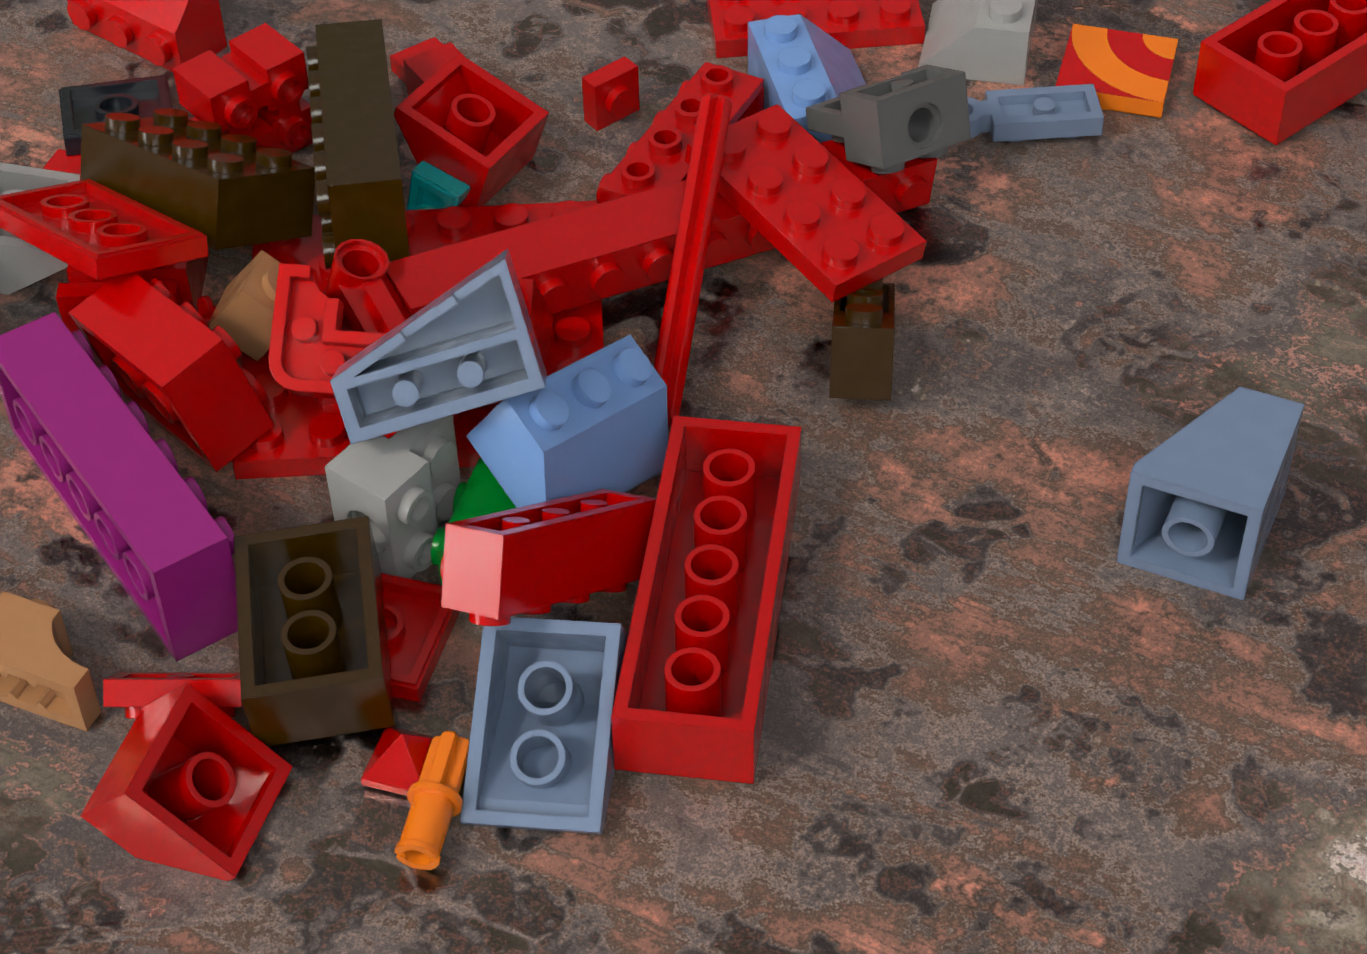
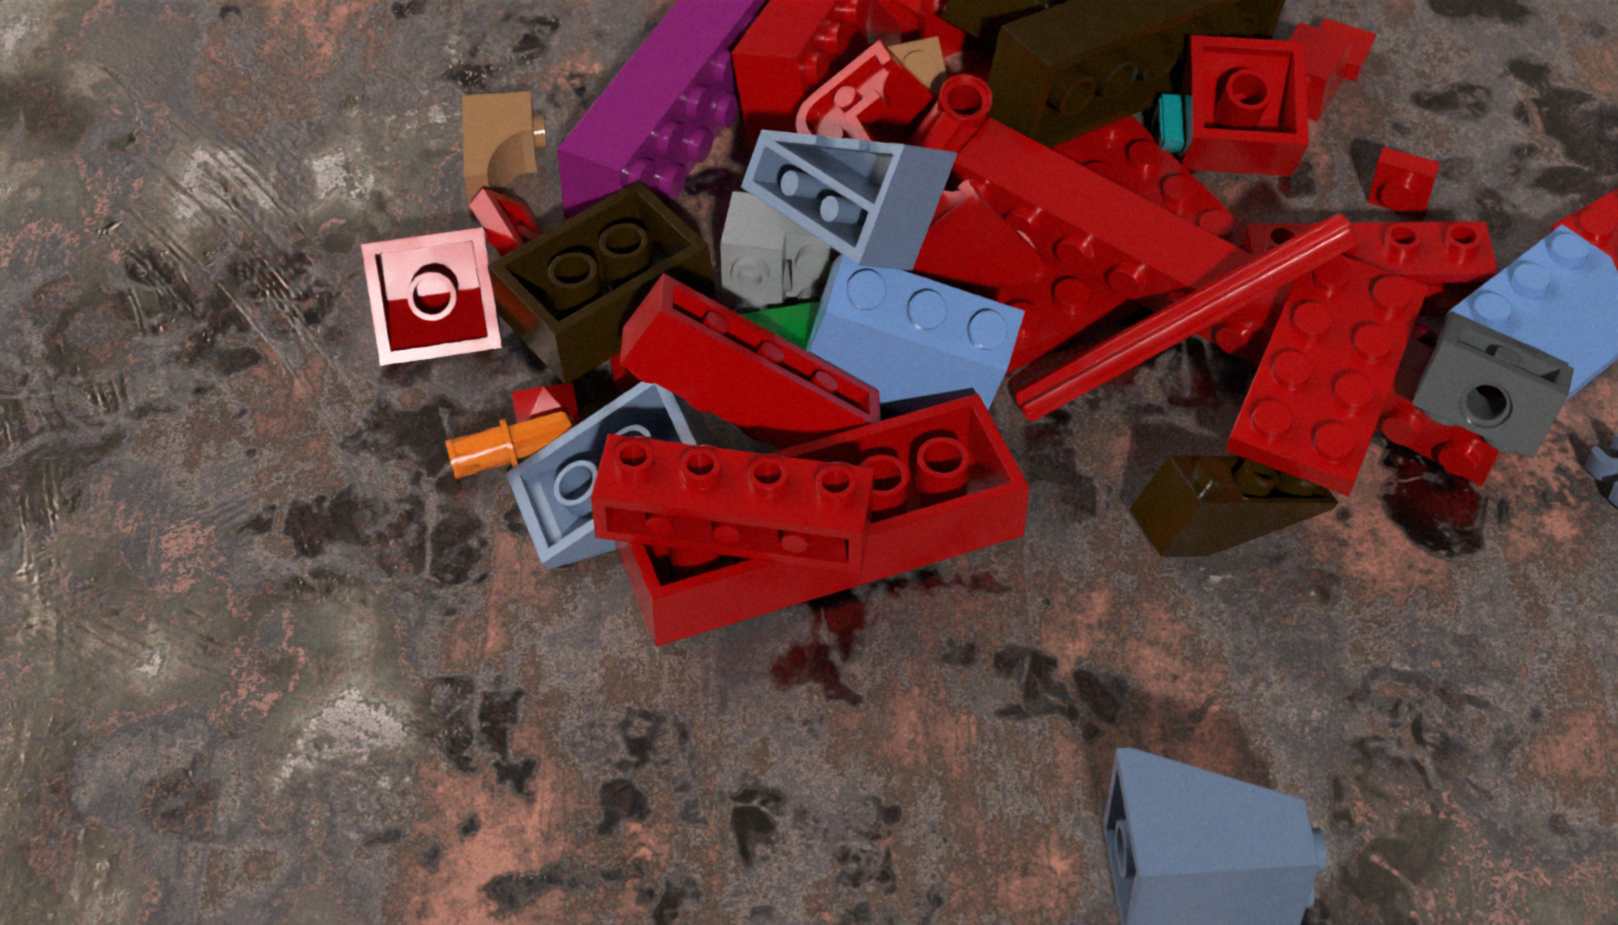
camera: 60 degrees right, 5 degrees up
none -> red brick [591,434,875,573]

